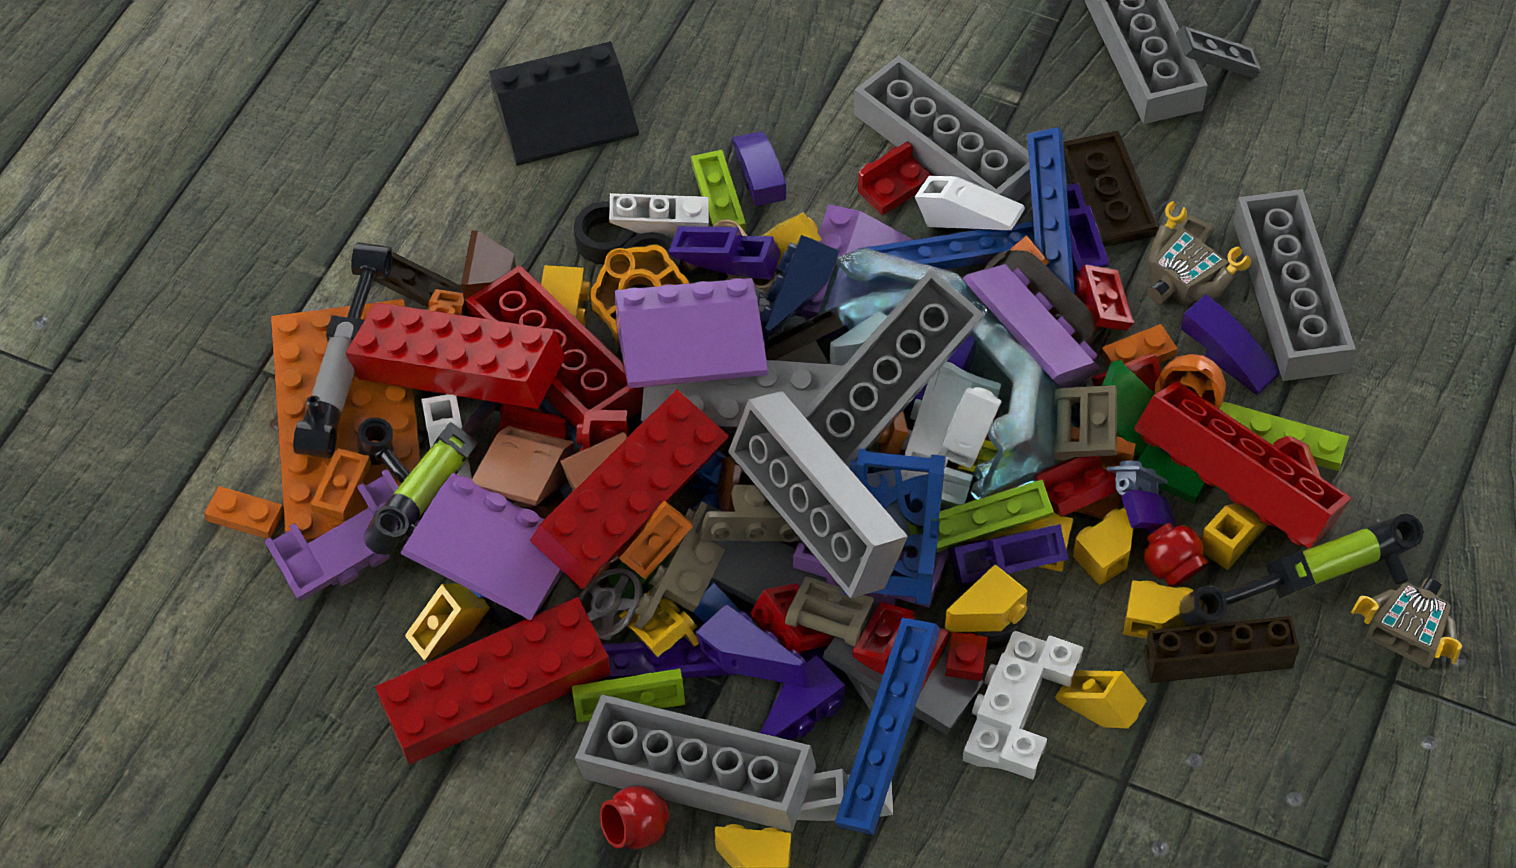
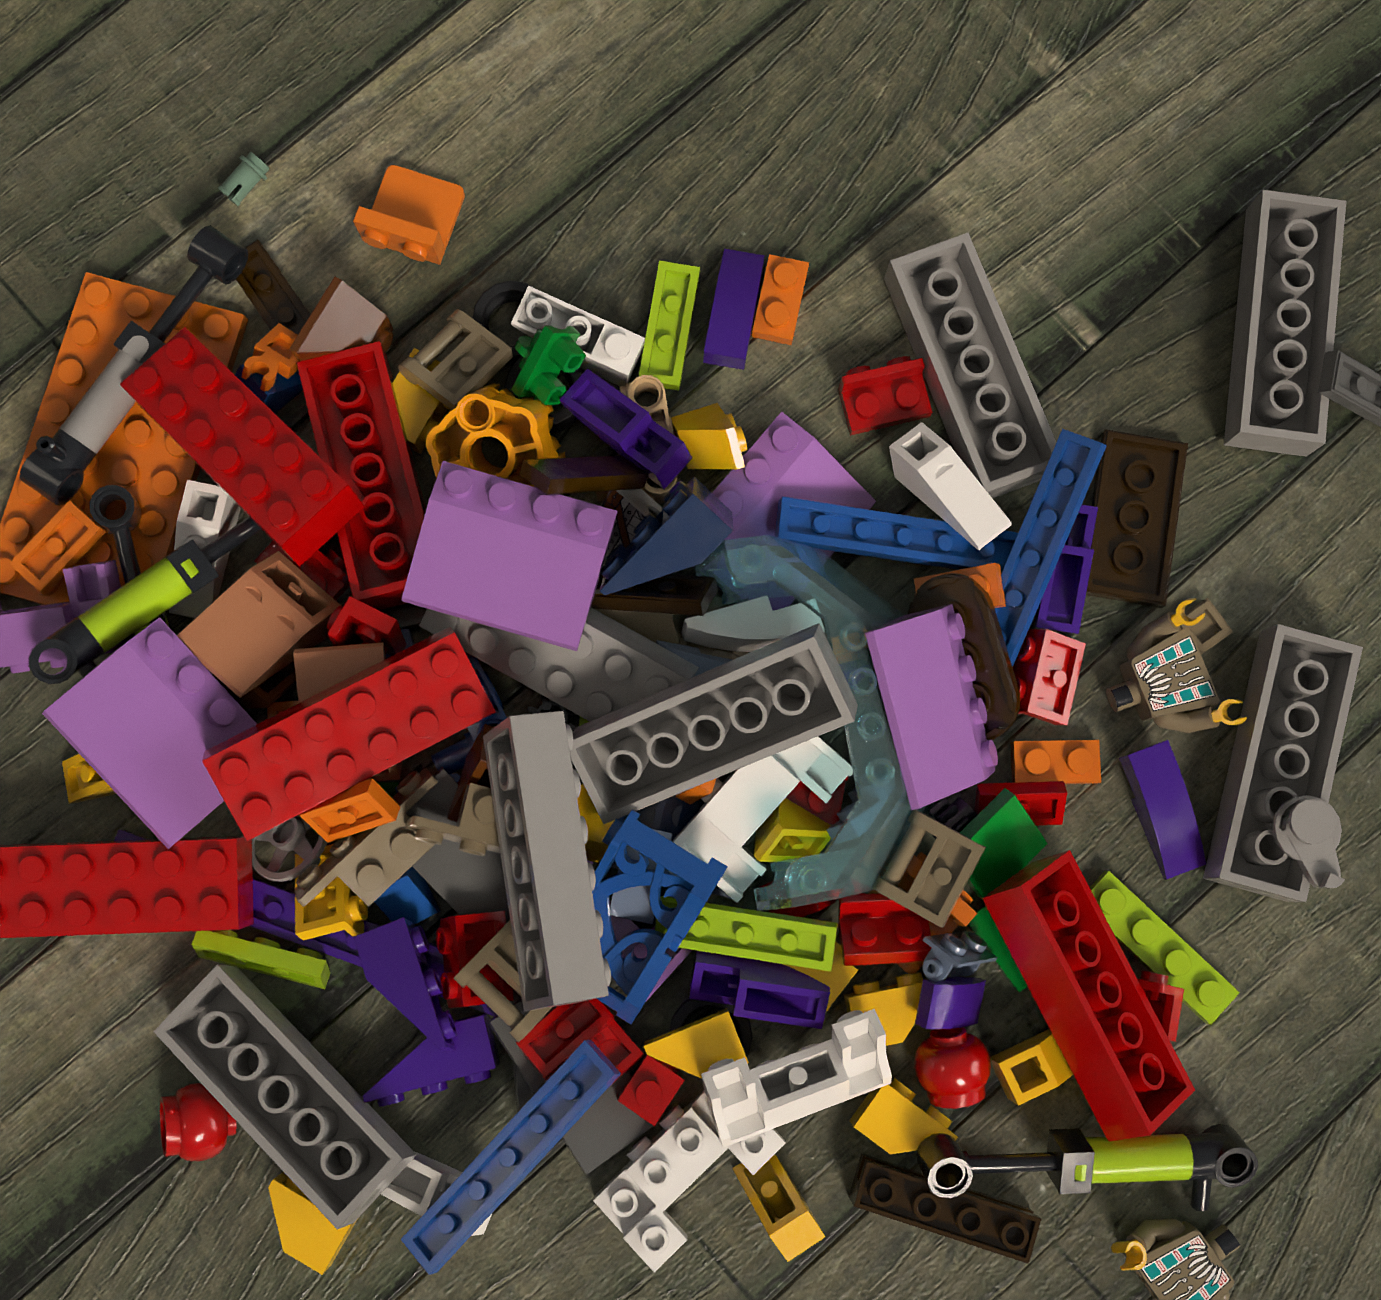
camera: 20 degrees right, 25 degrees up
black slope [489,41,639,166] -> none
white slope [938,387,1001,469] -> none
orange cylinder [1155,354,1226,409] -> none
none -> sand green pin [217,152,269,206]
none -> orange bracket [353,165,465,265]
none -> dark tan plate [398,309,513,410]
none -> green hips [511,325,586,405]
none -> dark brown tile [519,455,648,495]
none -> white bracket [701,1009,892,1148]
none -> orange plate [751,254,809,345]
none -> light grey piece [1273,795,1345,888]

